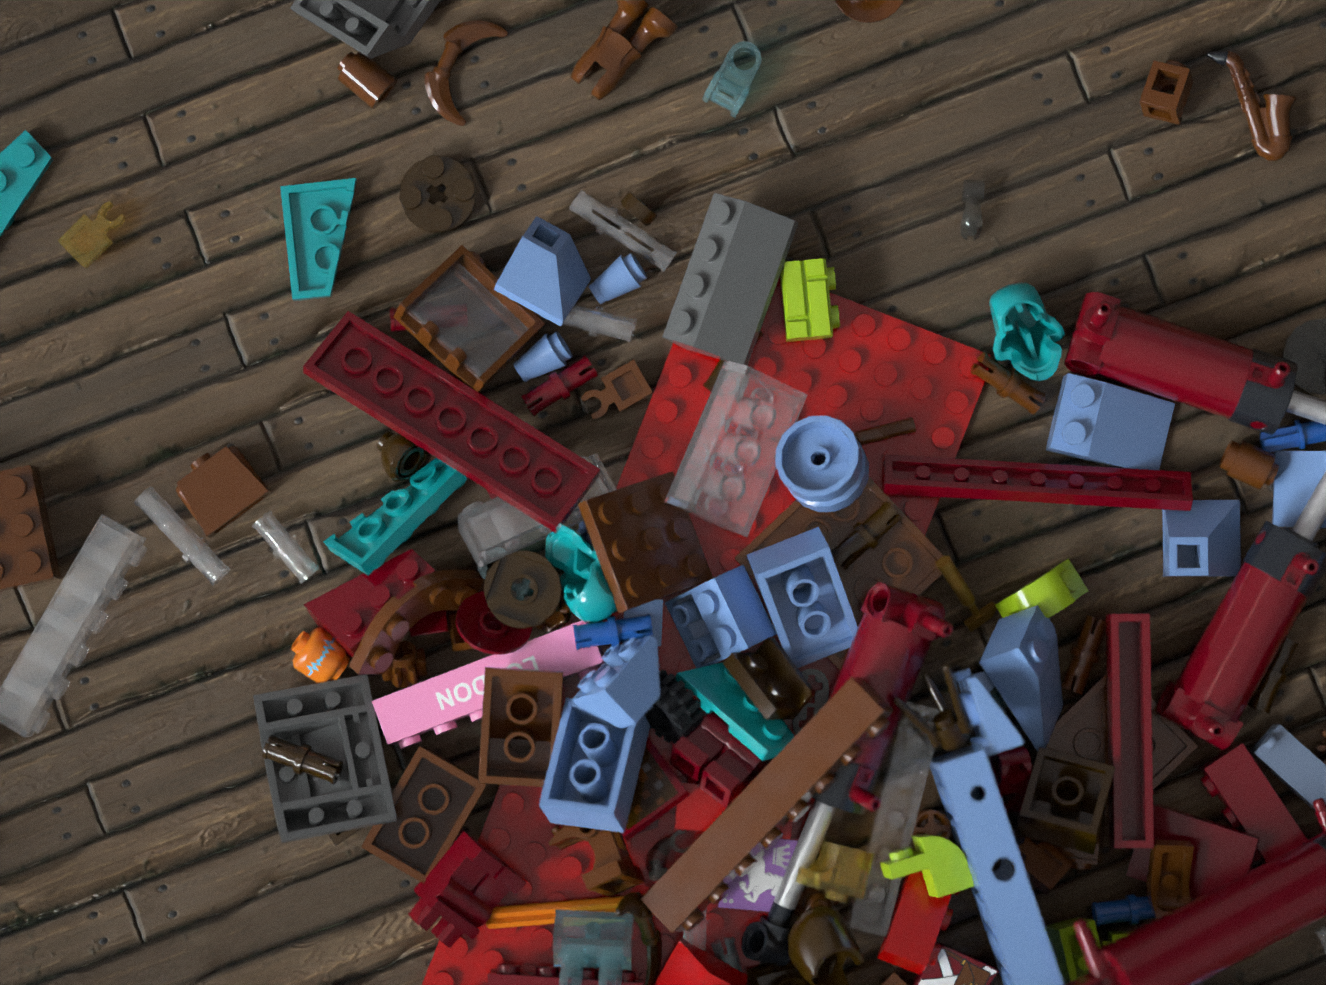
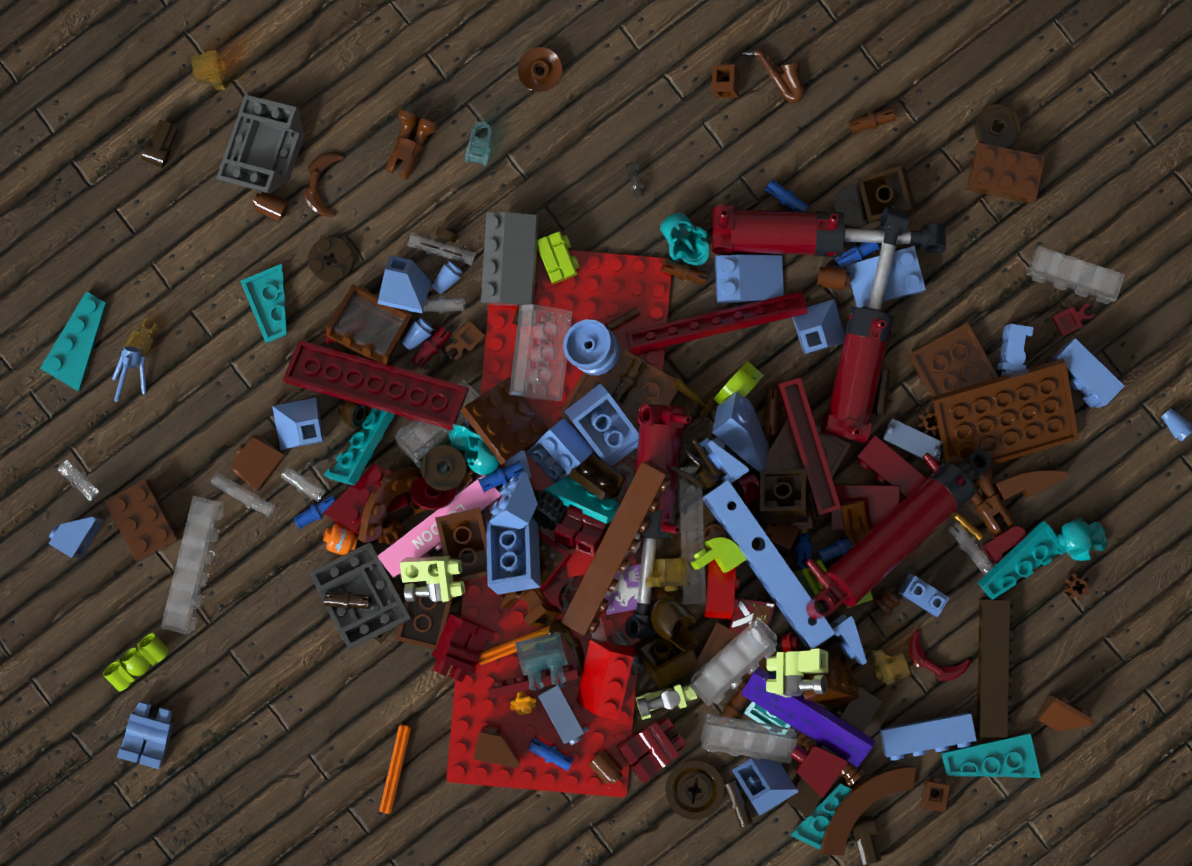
camera: 15 degrees left, 0 degrees up
none -> medium blue plant [112,346,146,402]
none -> medium blue slope [272,398,325,450]
none -> blue pin [293,495,336,529]
none -> yellowish green hips [400,556,465,602]
none -> blue pin [764,179,809,212]
none -> blue pin [795,532,813,569]

